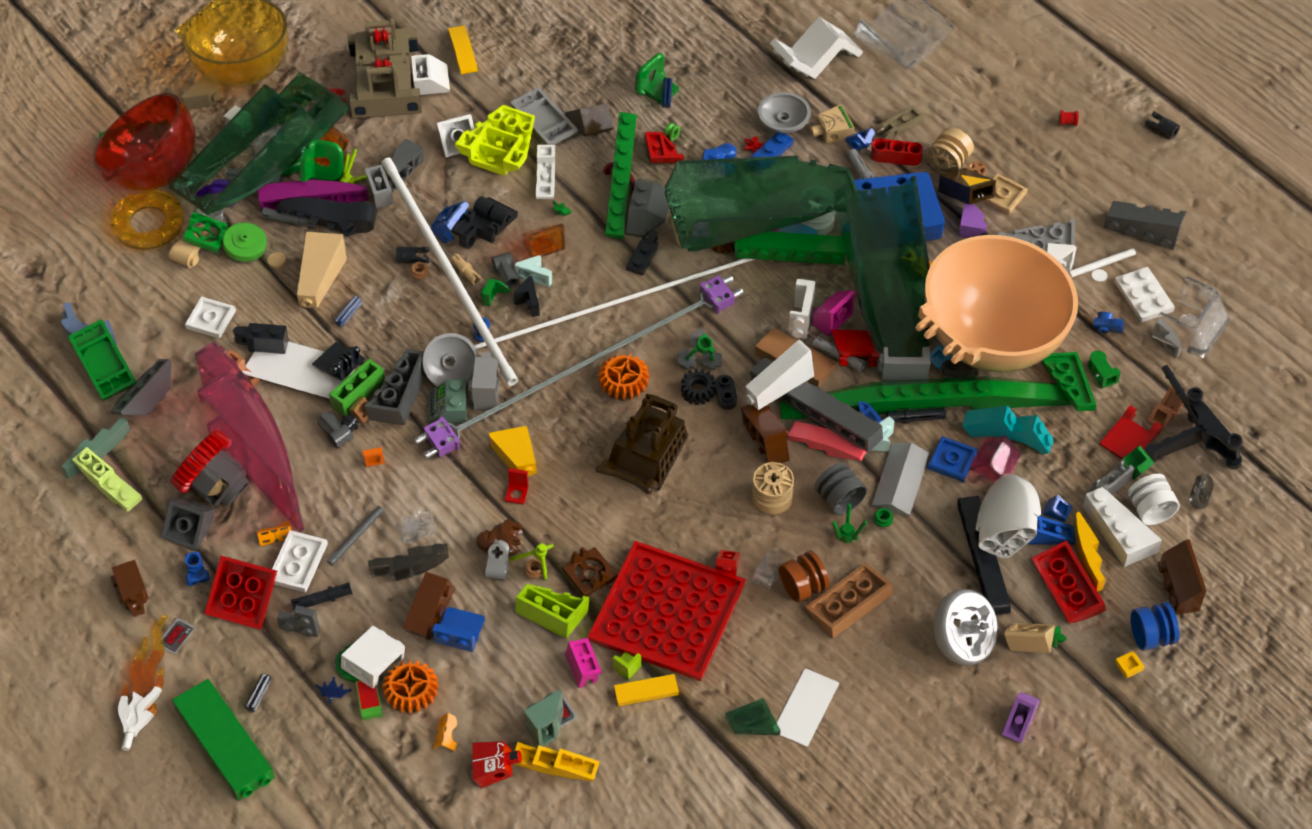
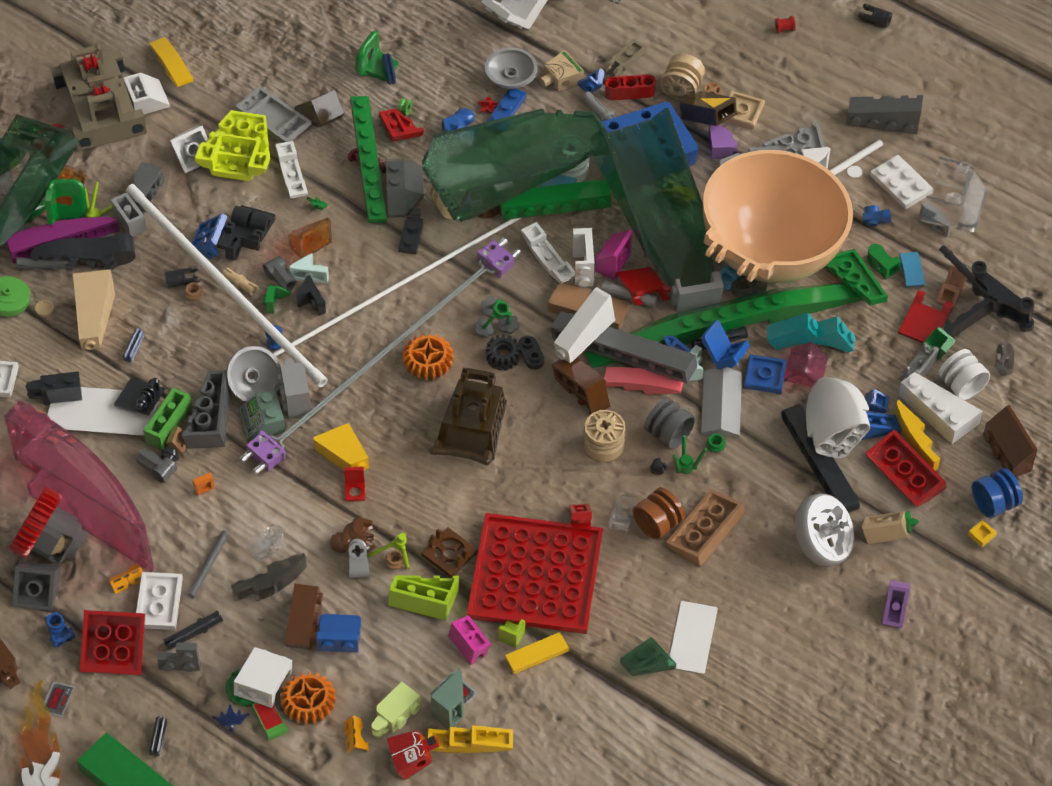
camera: 15 degrees left, 0 degrees up
none -> yellowish green hinge [371,682,421,739]
none -> white slope [521,222,575,284]
none -> black piece [650,457,667,475]
none -> blue bracket [702,320,750,370]
none -> dark azure slope [899,252,925,288]

